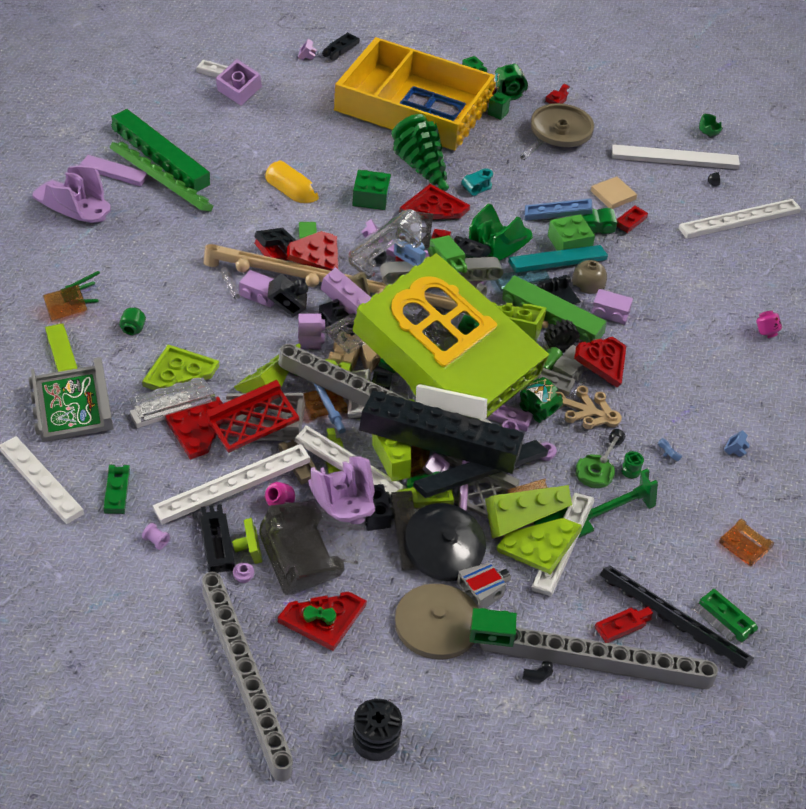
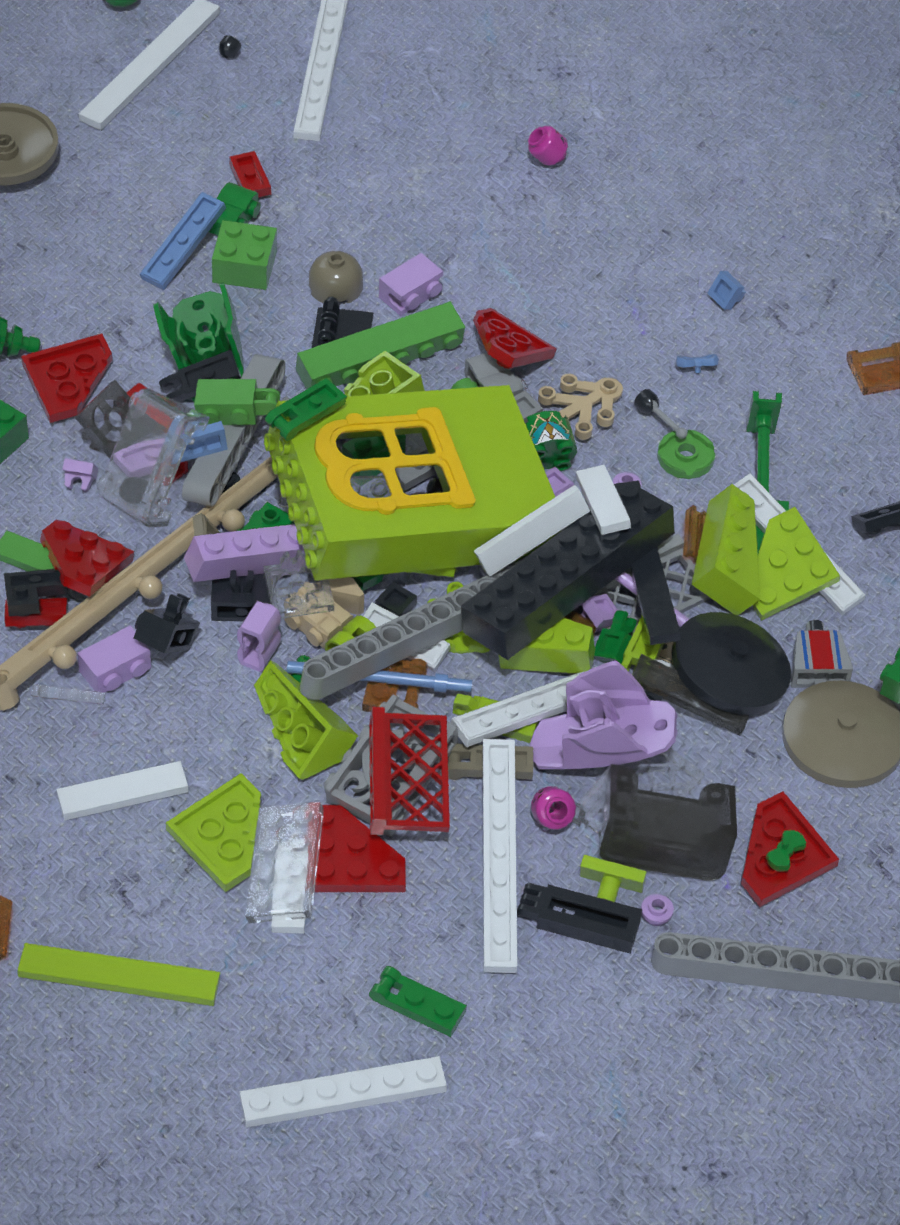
camera: 60 degrees left, 5 degrees up
panel [28,357,114,442] -> none
green head [119,307,146,335] -> none
lavender bush [142,523,170,550] -> none
teal piece [461,168,493,196] -> none
clear light blue tile [495,269,550,291] -> none
teal tile [508,245,608,273] -> none
clear piece [520,138,544,160] -> none
black tyre [544,319,580,353] -> none
tan tile [591,176,637,209] -> none
green wheel [621,451,644,479] -> none
none -> white tile [57,761,189,821]
none -> green plate [265,378,347,441]
none -> white tile [576,465,631,535]

